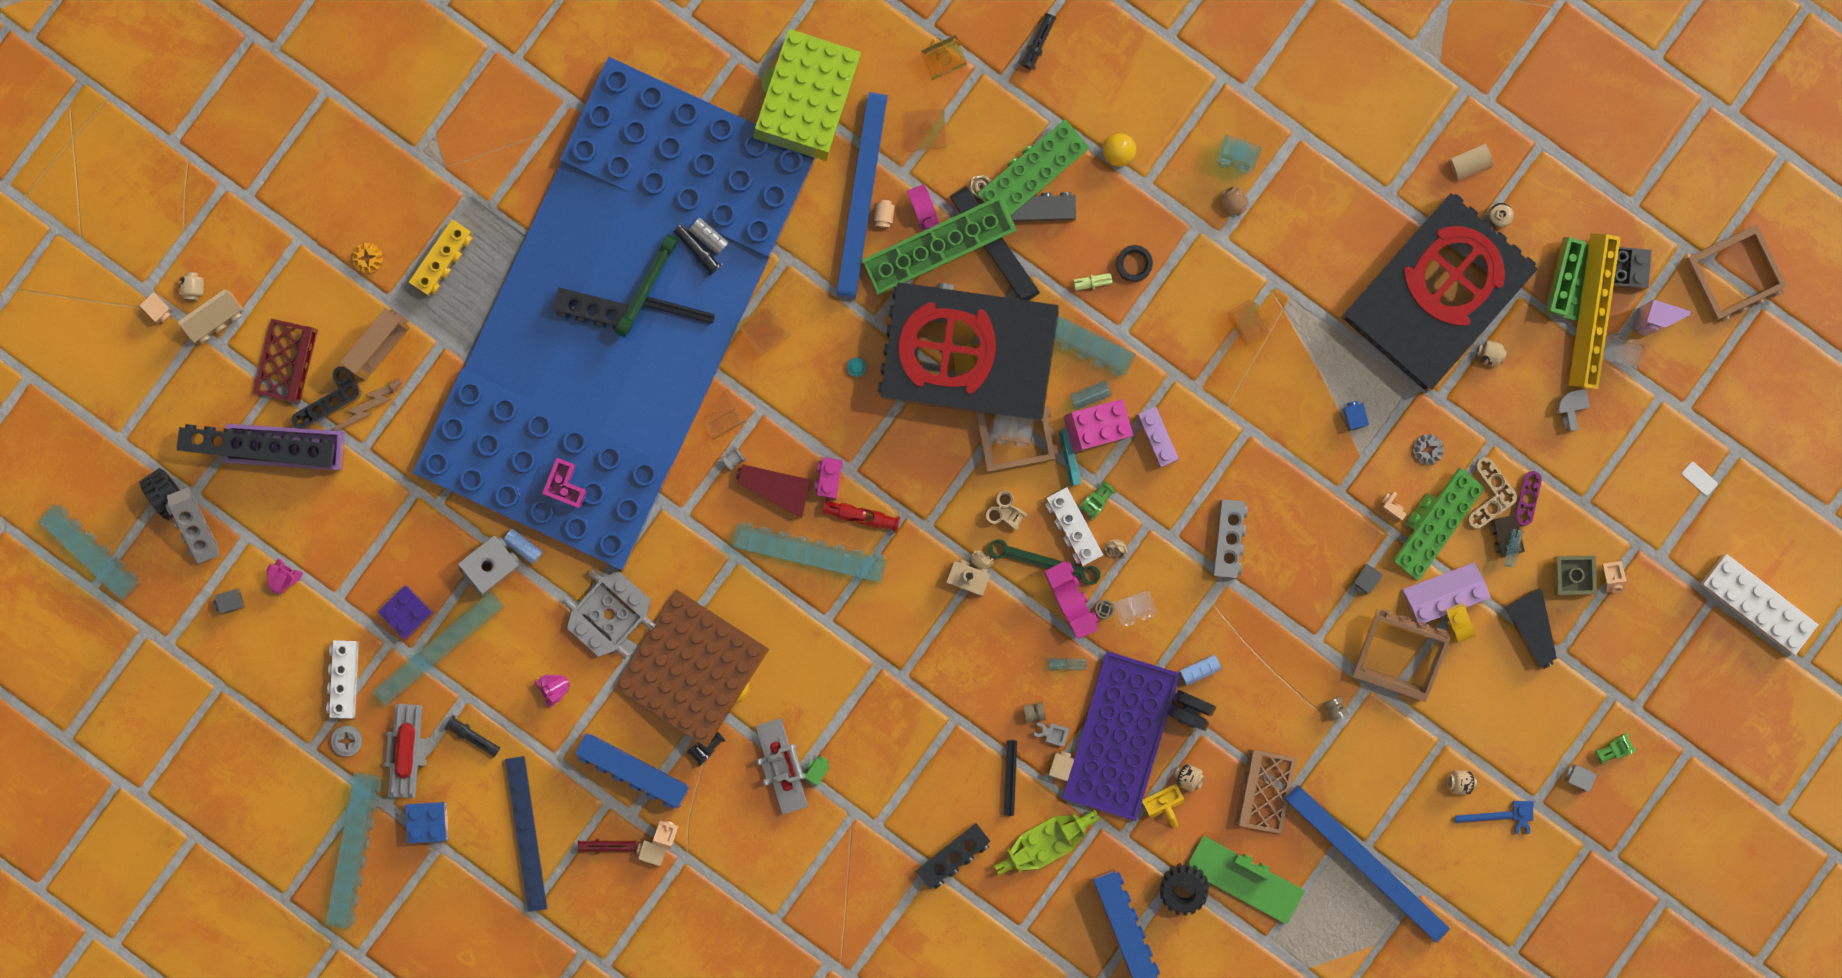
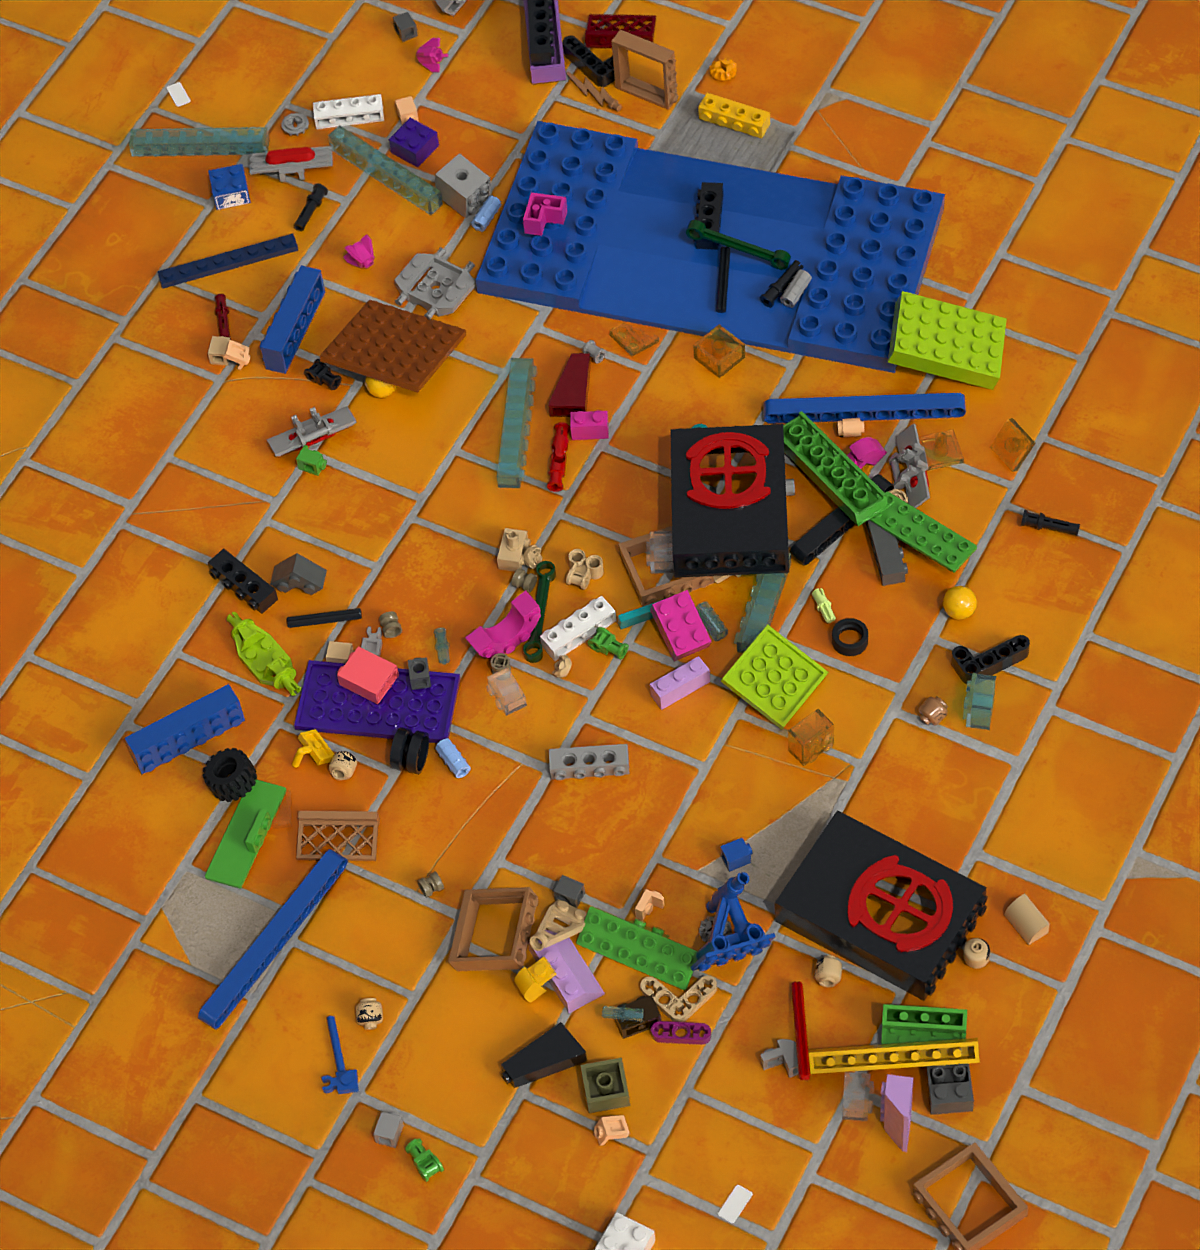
camera: 90 degrees right, 30 degrees down
none -> white sticker [167,82,191,107]
none -> dark grey brick [270,553,327,595]
none -> coral brick [337,646,399,704]
none -> light nougat brick [395,96,419,125]
none -> dark grey brick [408,657,431,690]
none -> dark tan wheel [511,568,537,593]
none -> tan plate [530,899,587,951]
none -> blue plate [690,872,776,972]
none -> lime plate [721,624,829,730]
none -> red axle [791,981,811,1081]
none -> light grey piece [888,424,930,508]
none -> black beam [951,635,1030,685]

